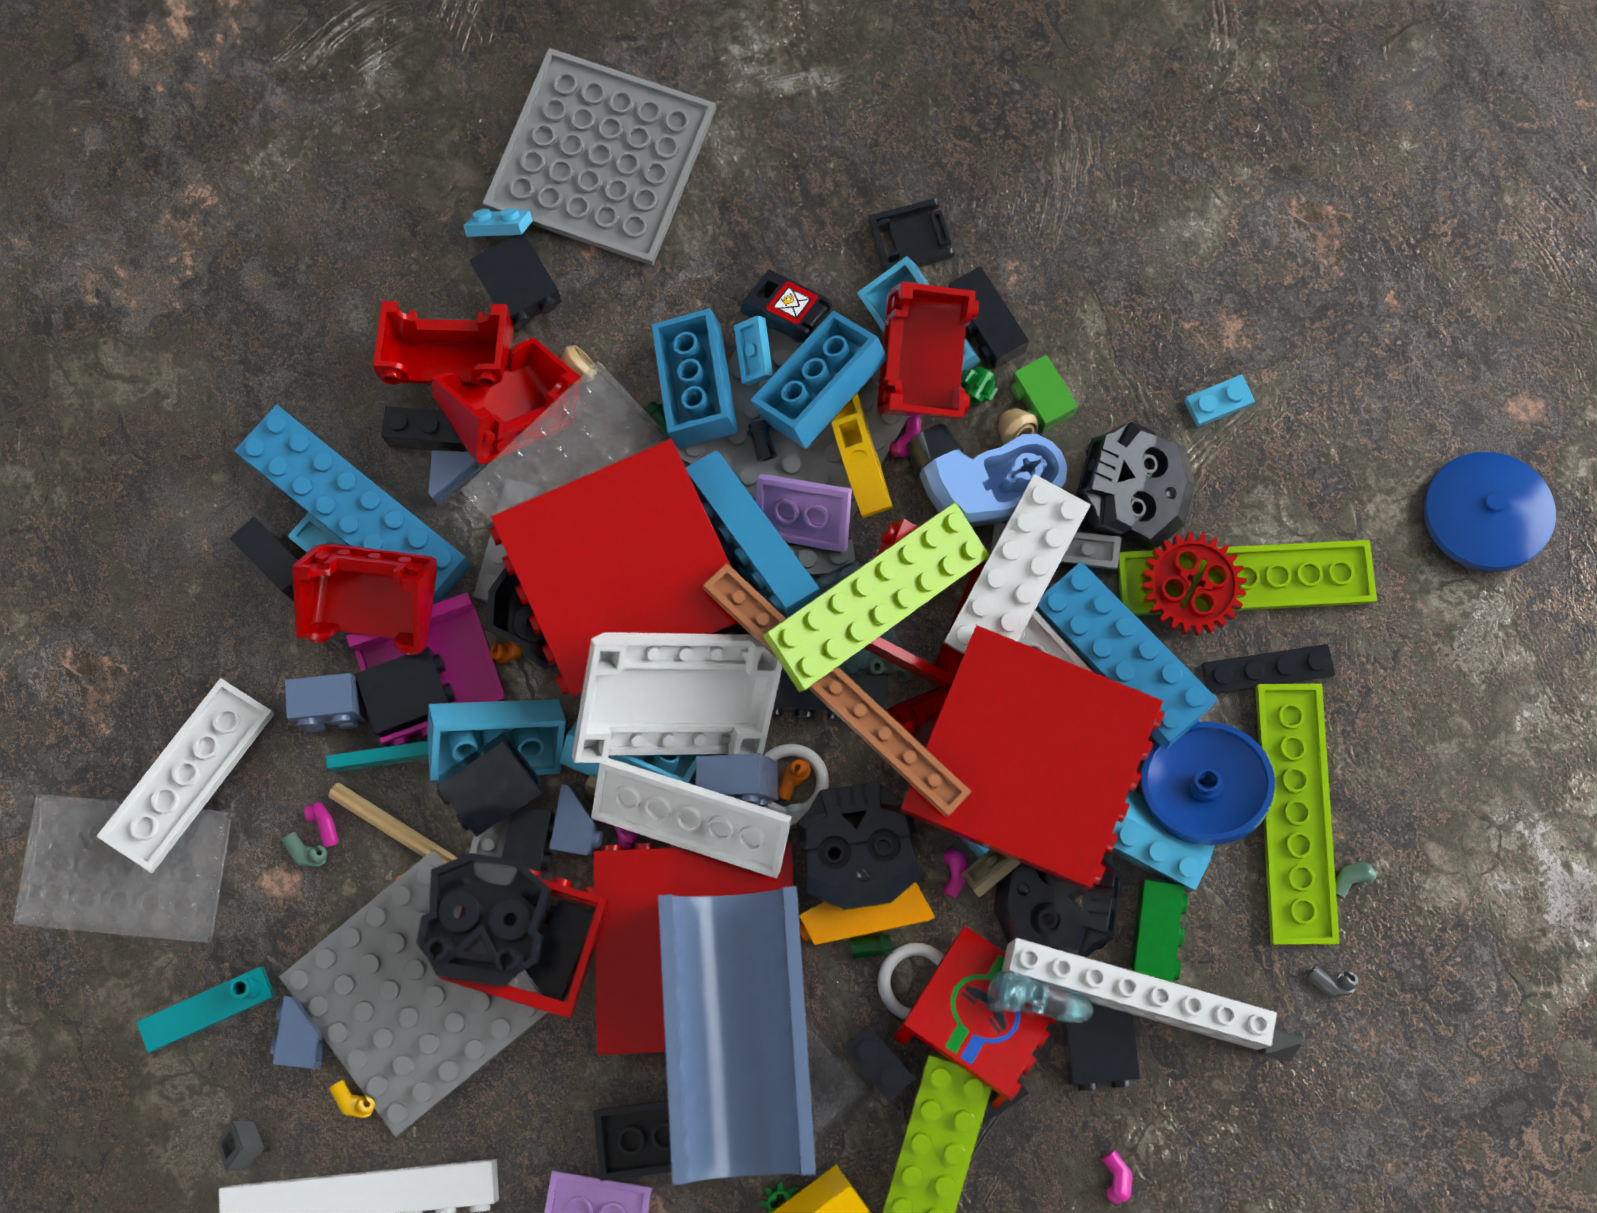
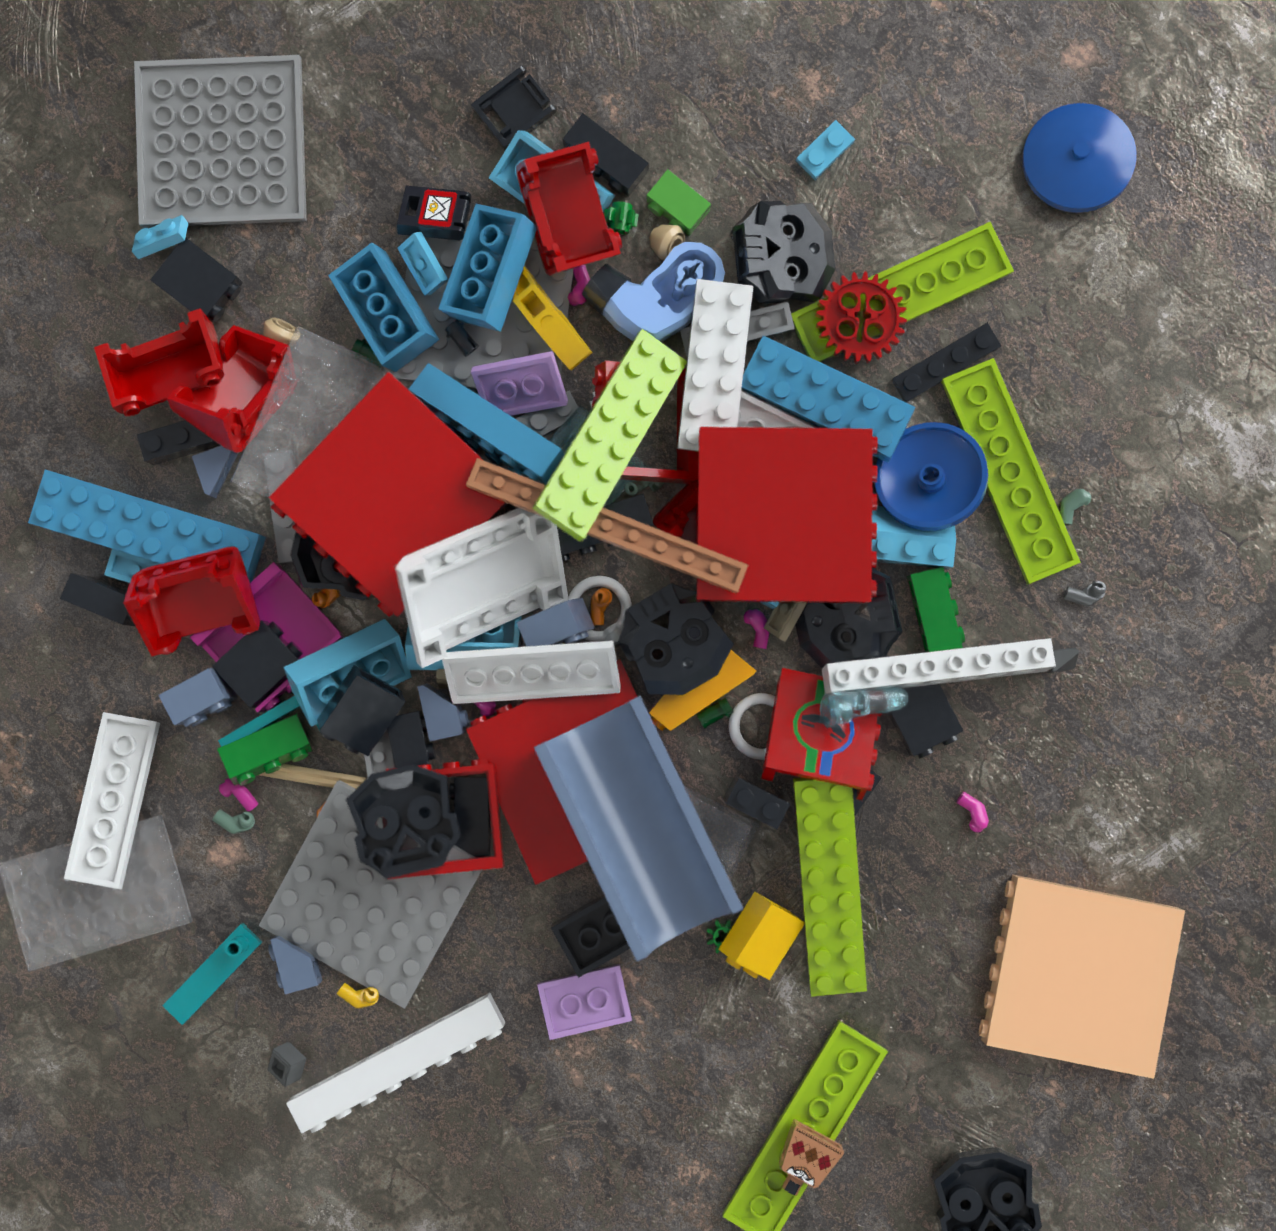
camera: 20 degrees left, 10 degrees up
none -> green brick [217,714,313,785]

